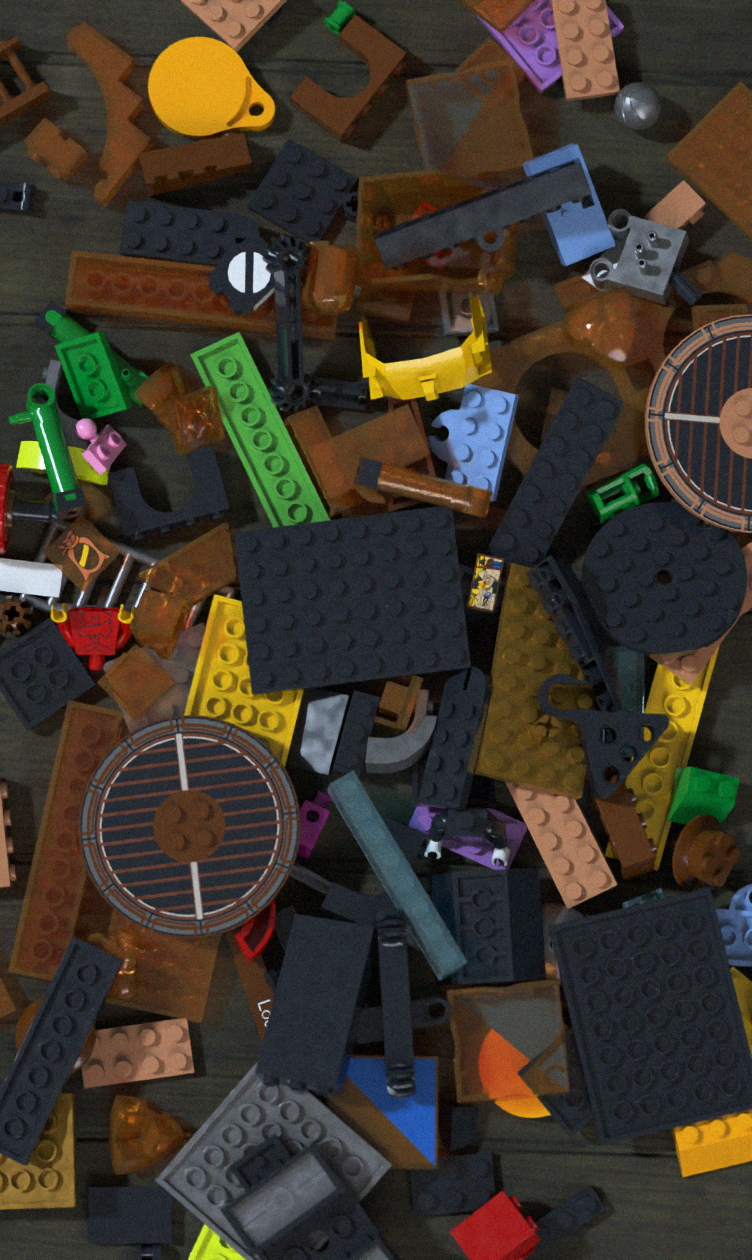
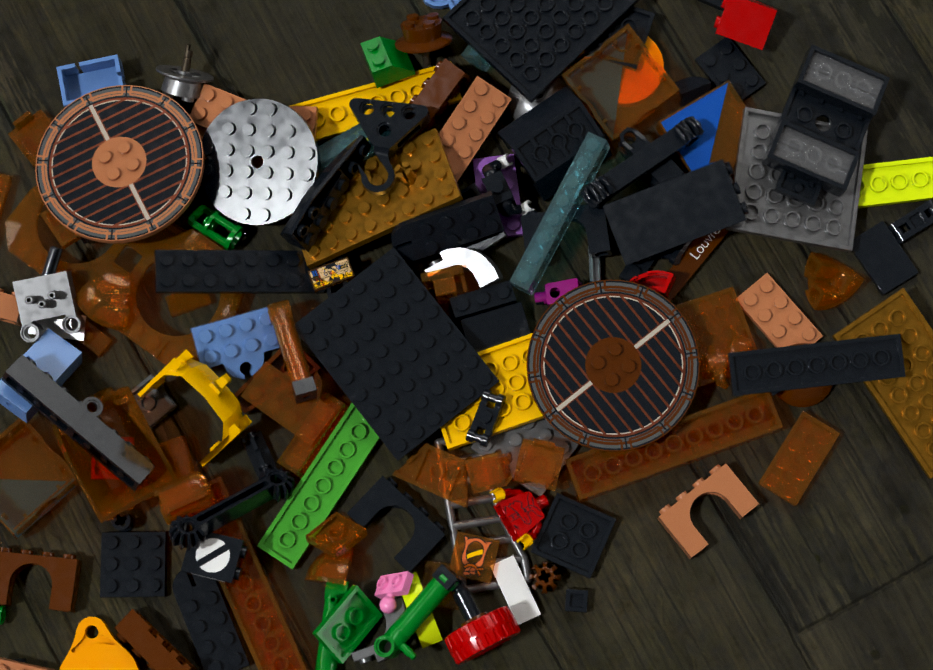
camera: 110 degrees left, 5 degrees down
none -> black plate [466,389,506,447]

